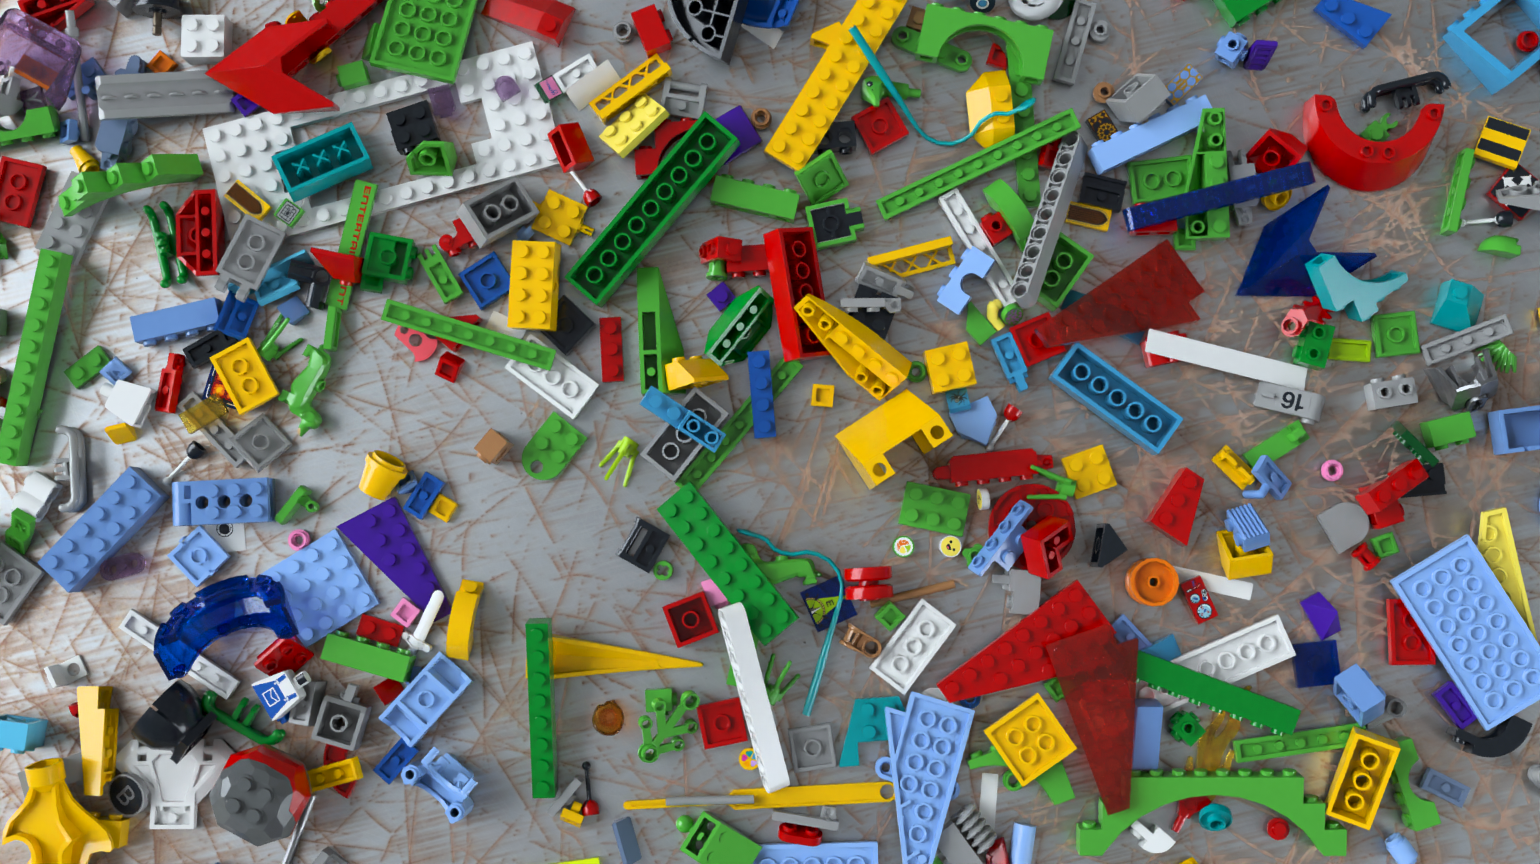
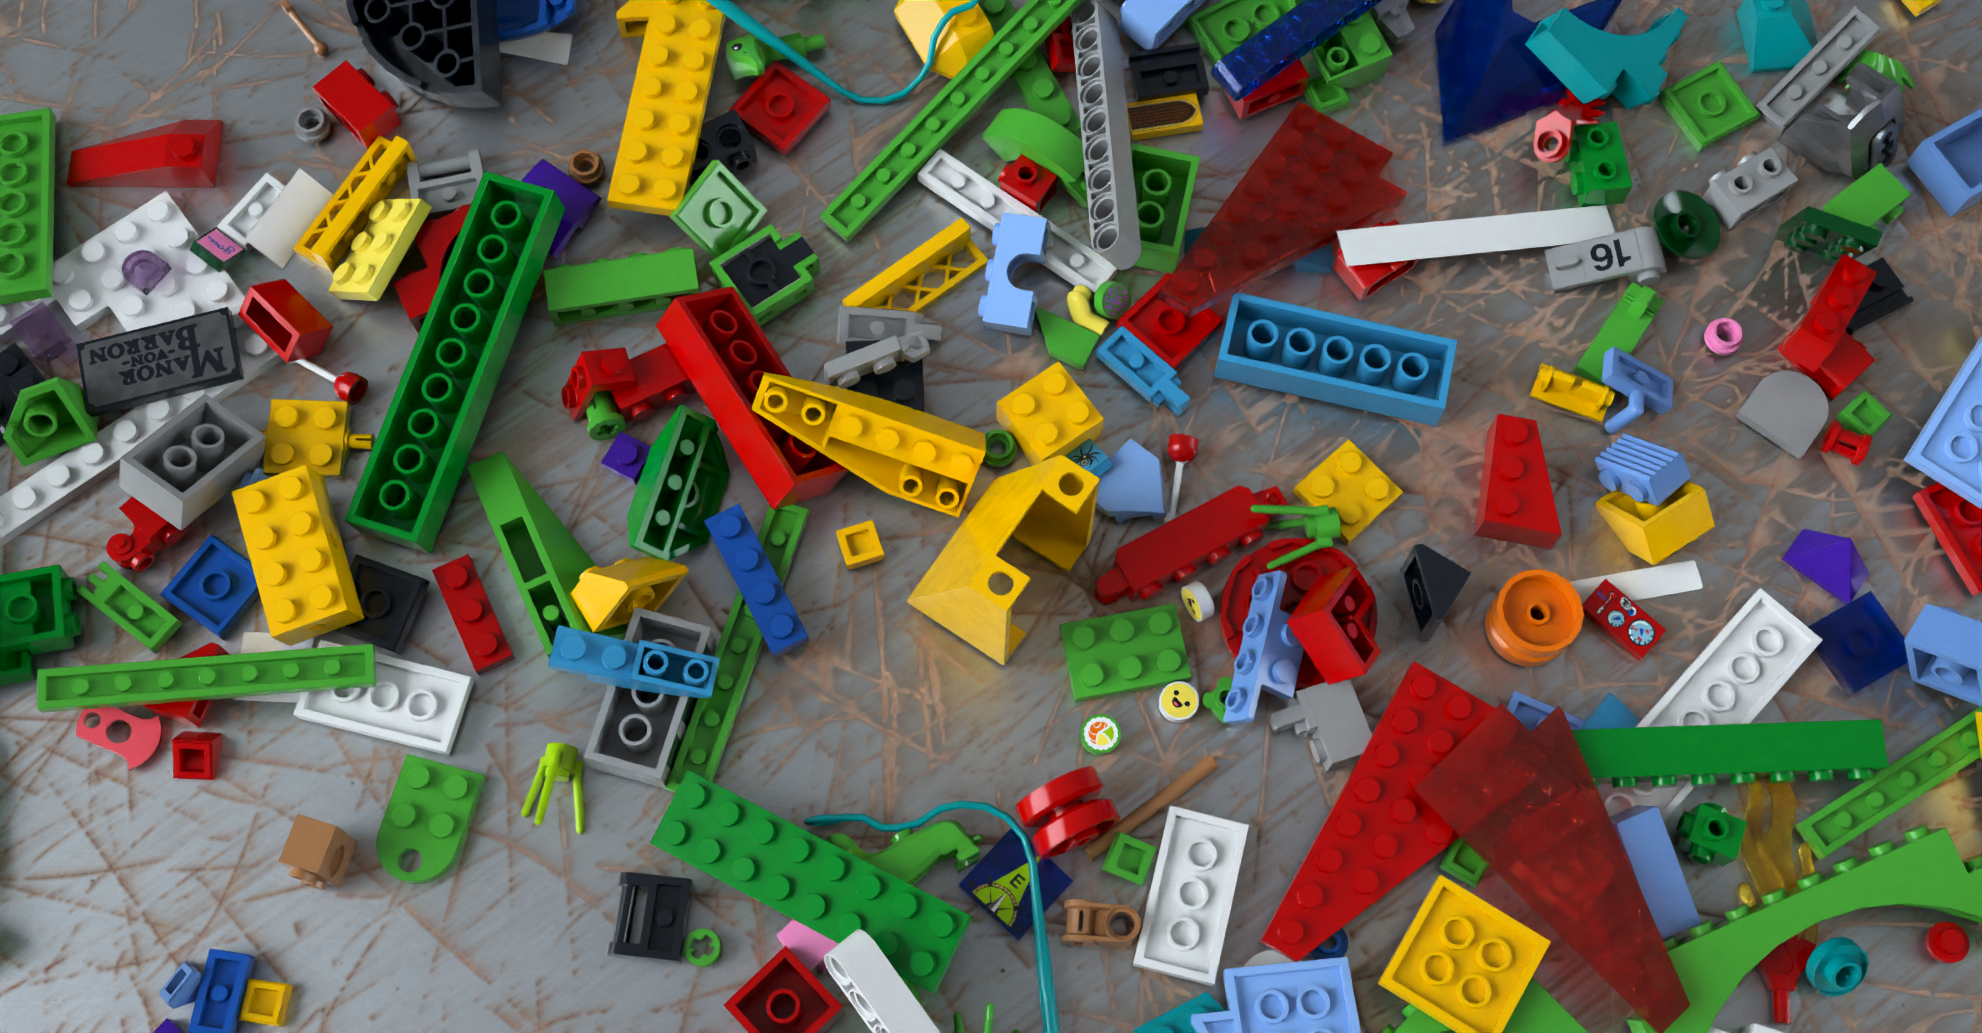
camera: 25 degrees left, 15 degrees down
yellow piece [359,450,408,500] -> none
lime tile [1327,338,1372,363] -> none
none -> tile [76,307,244,417]
none -> dark green dish [1653,190,1720,259]

